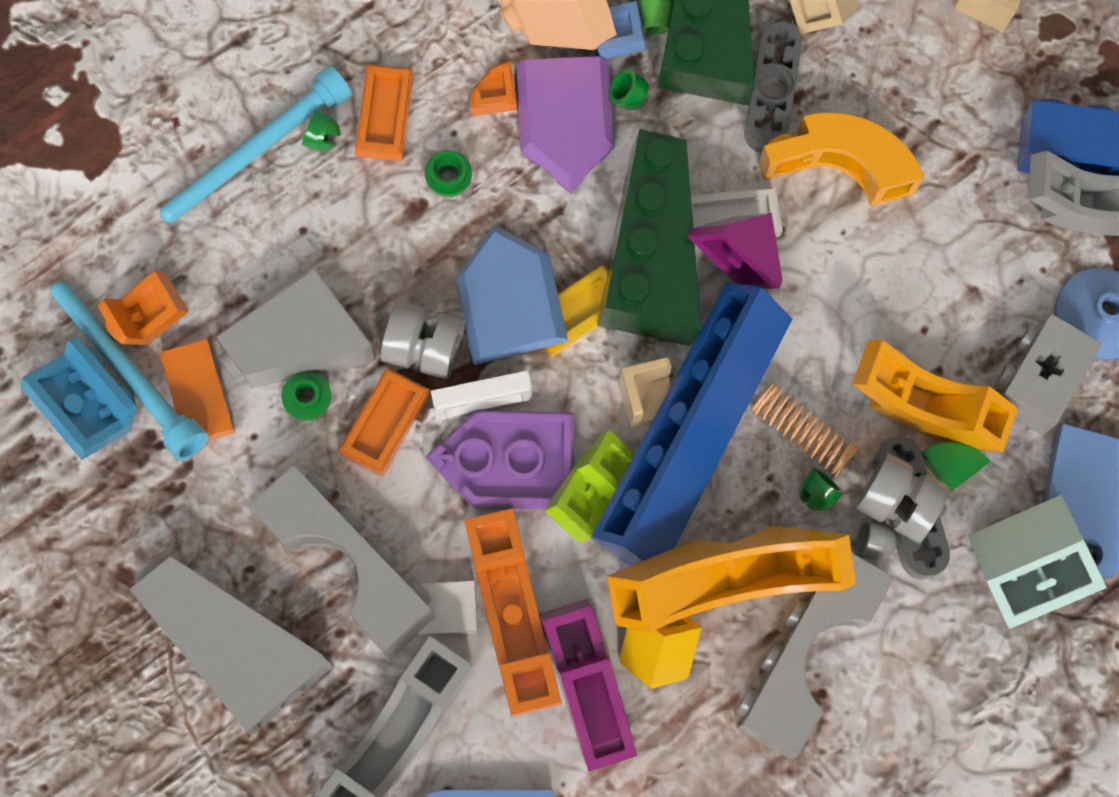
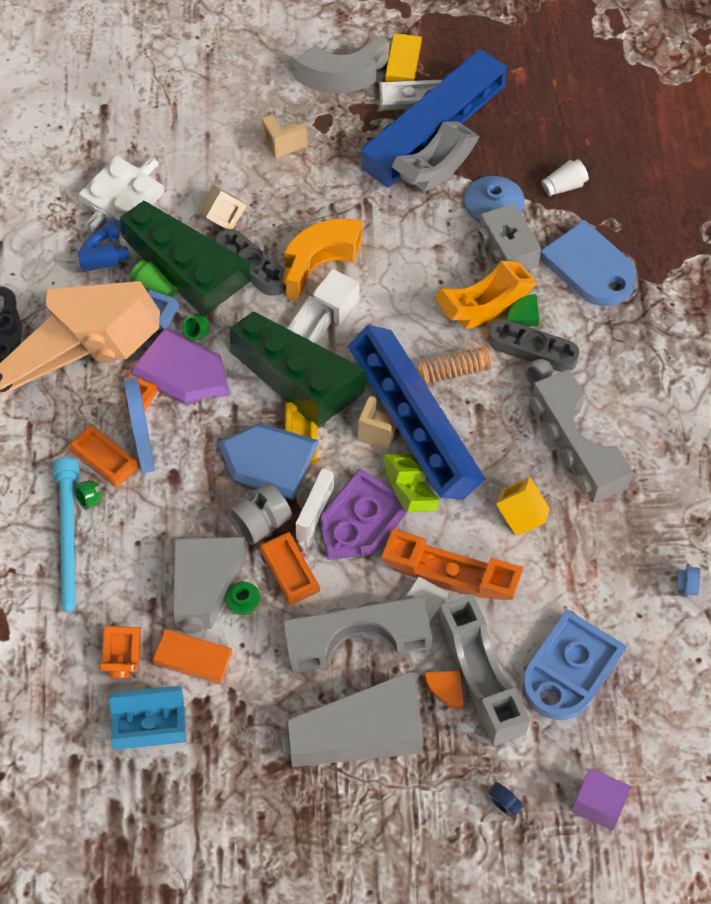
camera: 50 degrees left, 15 degrees down
medium azure piece [50,281,209,461] -> none
green plate [425,150,472,197] -> none
magenta slope [539,599,638,772] -> none
light orange arch [607,526,856,632] -> none
magenta slope [687,213,783,289] -> none
green hinge [799,468,844,511] -> none
light grey wheel [856,452,951,544] -> none
light aqua slope [968,495,1107,629] -> none
none -> medium blue tile [124,376,155,473]
none -> white panel [313,269,359,325]
none -> orange tile [424,671,463,709]

